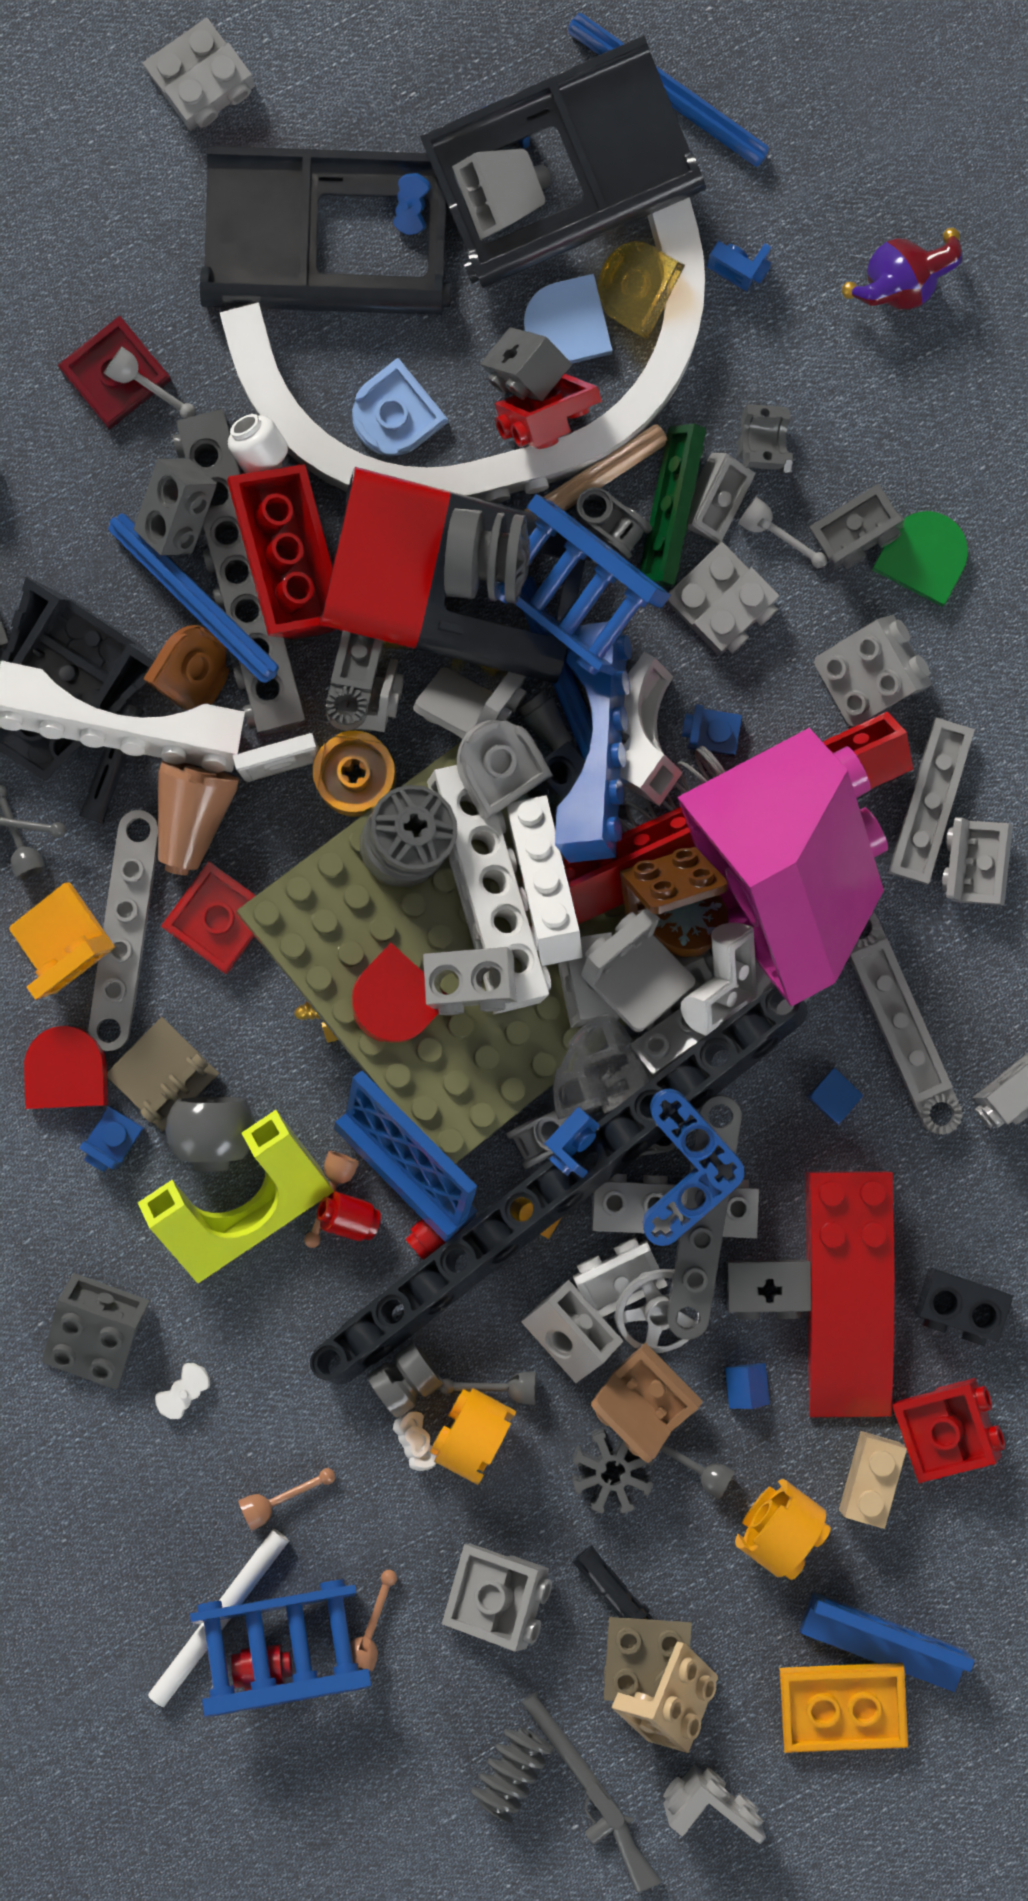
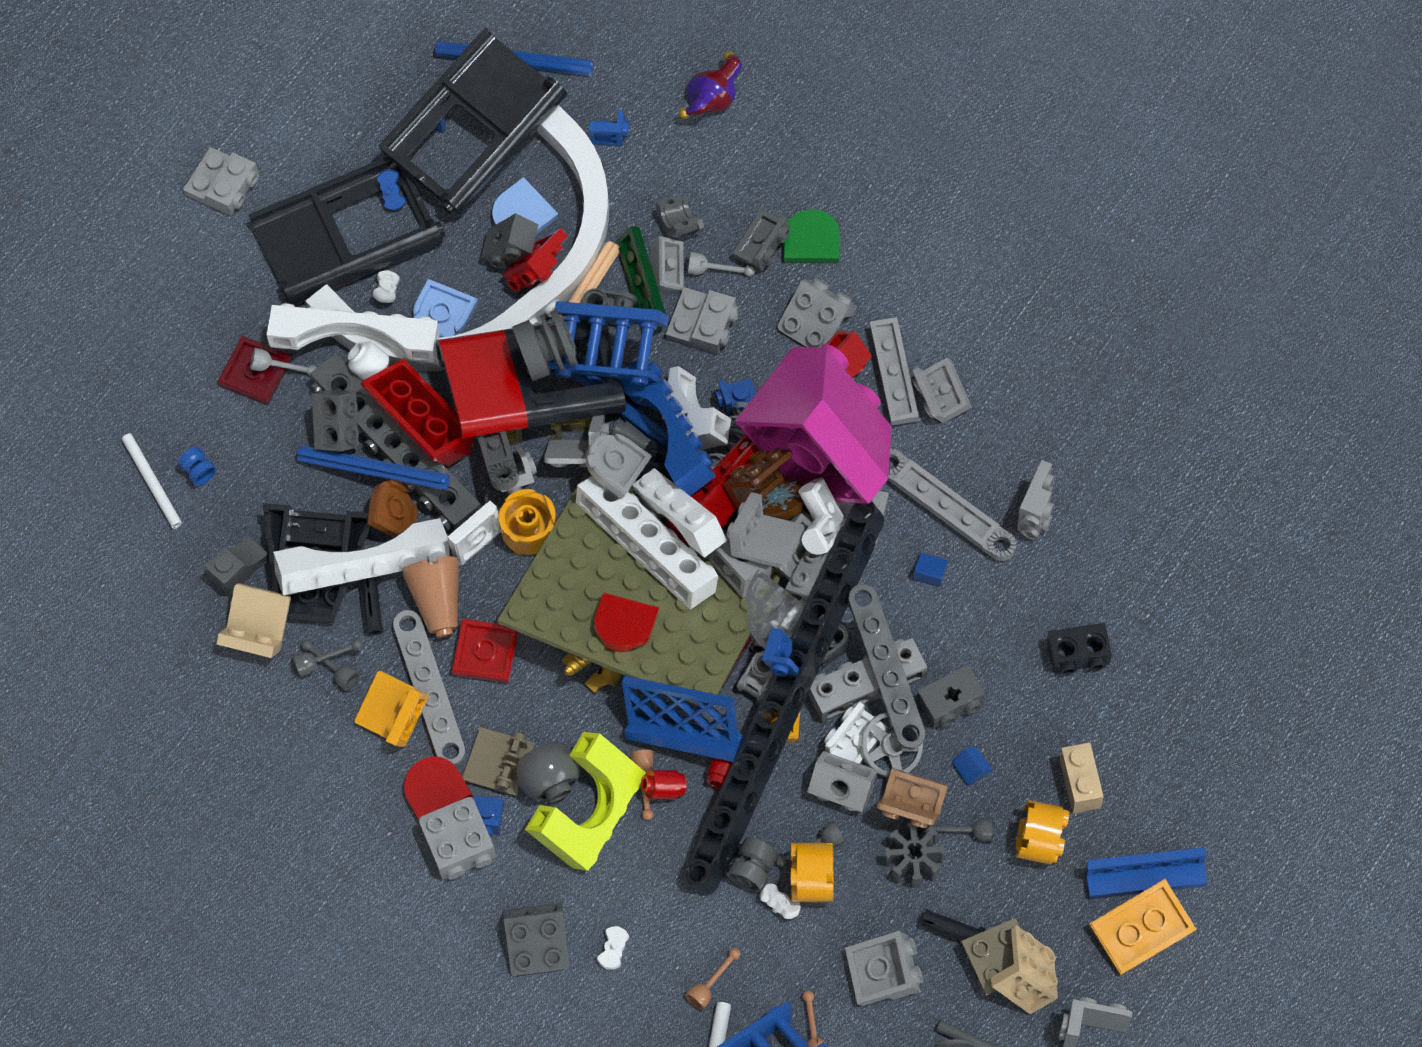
camera: 20 degrees left, 20 degrees down
dark grey wheel [360,785,457,887] -> none
light grey brick [423,947,517,1015] -> none
light grey torso [452,149,551,240] -> none
clear yellow tile [598,241,685,339] -> none
blue beam [642,1089,745,1246] -> none
red slope [805,1171,894,1417] -> none
red plate [892,1378,1005,1483] -> none
none -> white arch [267,304,440,363]
none -> white piece [373,270,400,303]
none -> light grey bracket [419,797,497,880]

